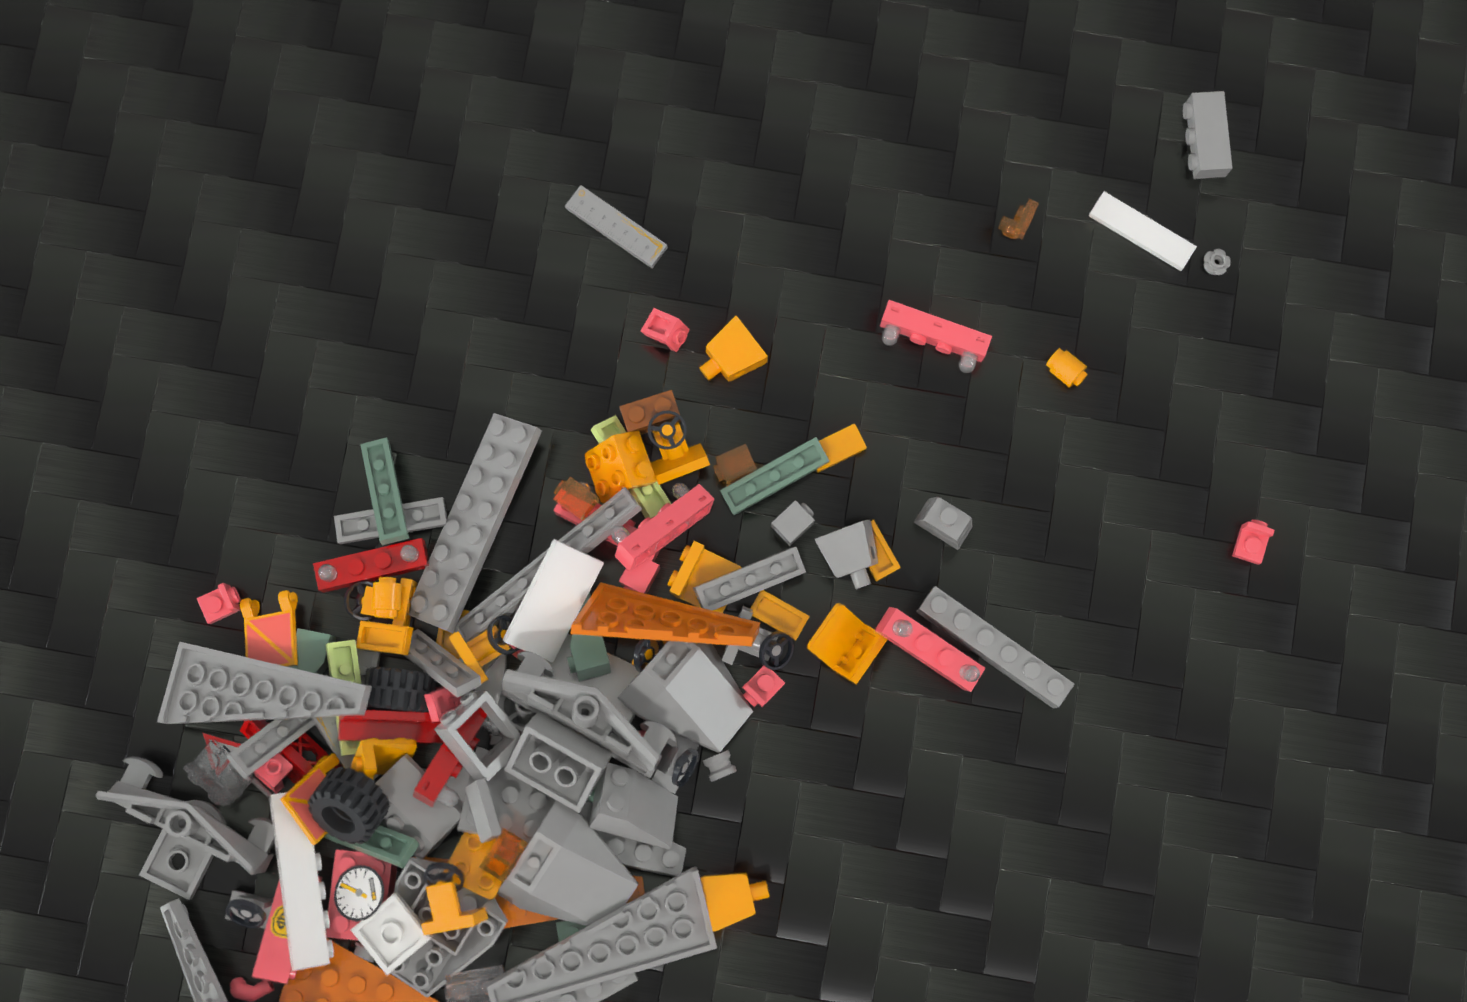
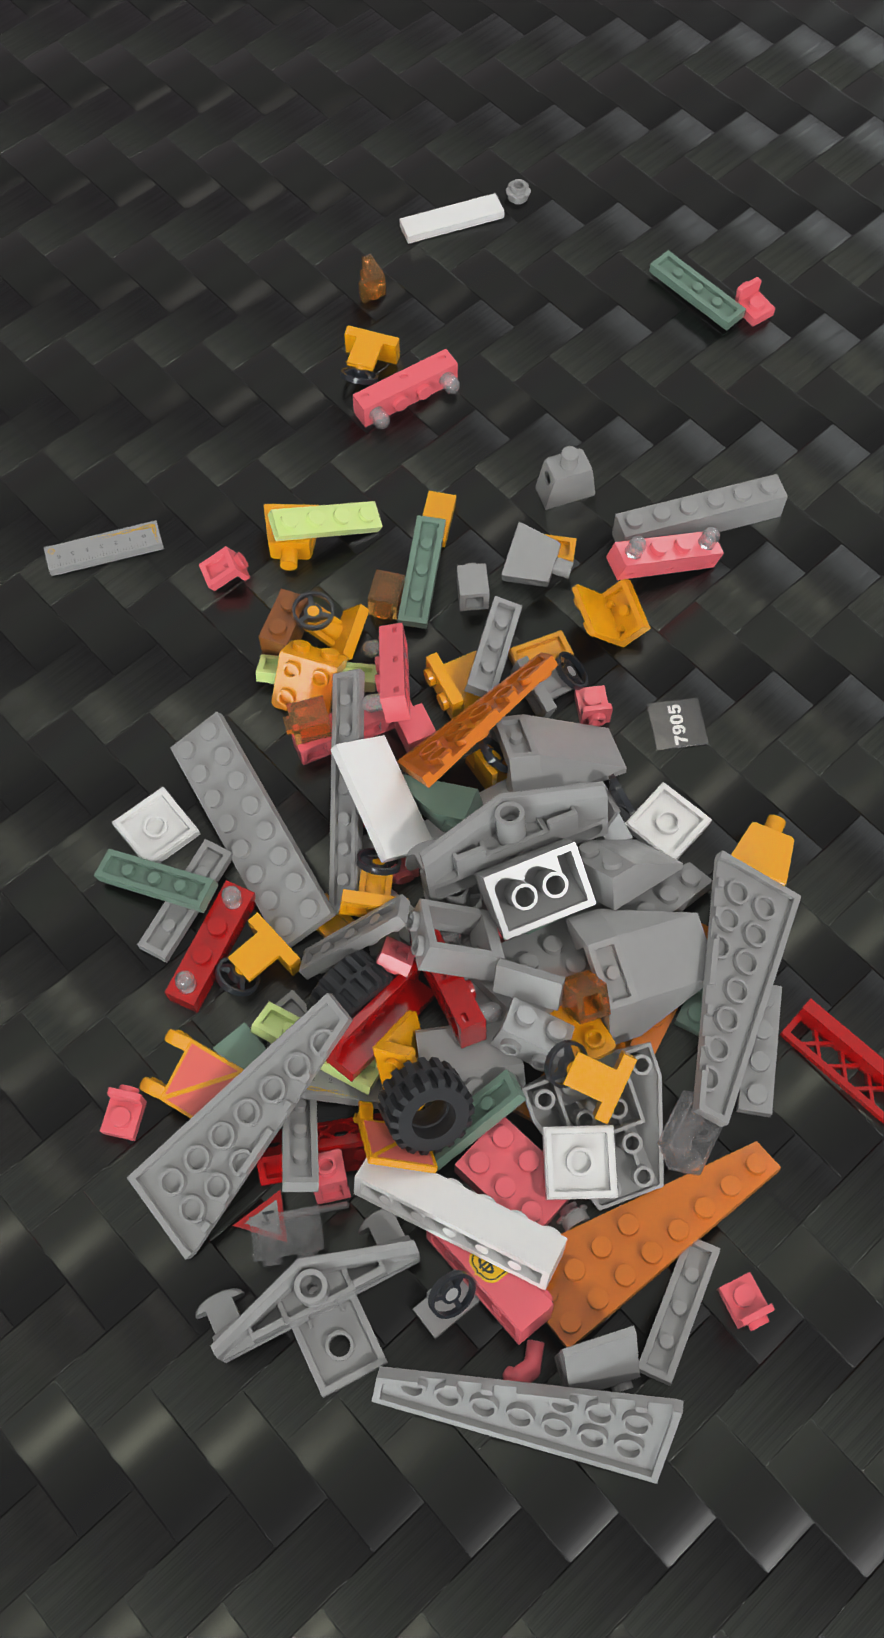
camera: 55 degrees left, 15 degrees down
white sticker [334,865,384,921] -> none
light orange tile [356,620,413,656] -> none
light orange brick [372,577,402,618] -> none
light grey wheel [703,750,737,782] -> none
light orange brick [1046,348,1088,388] -> none
light grey brick [1183,91,1232,179] -> none
none -> white tile [112,787,200,863]
none -> yellowish green plate [268,501,383,541]
none -> light orange piece [340,325,400,385]
none -> light grey bracket [491,997,575,1074]
none -> white tile [625,782,712,860]
none -> sticker [647,698,709,750]
none -> sand green plate [649,250,746,331]

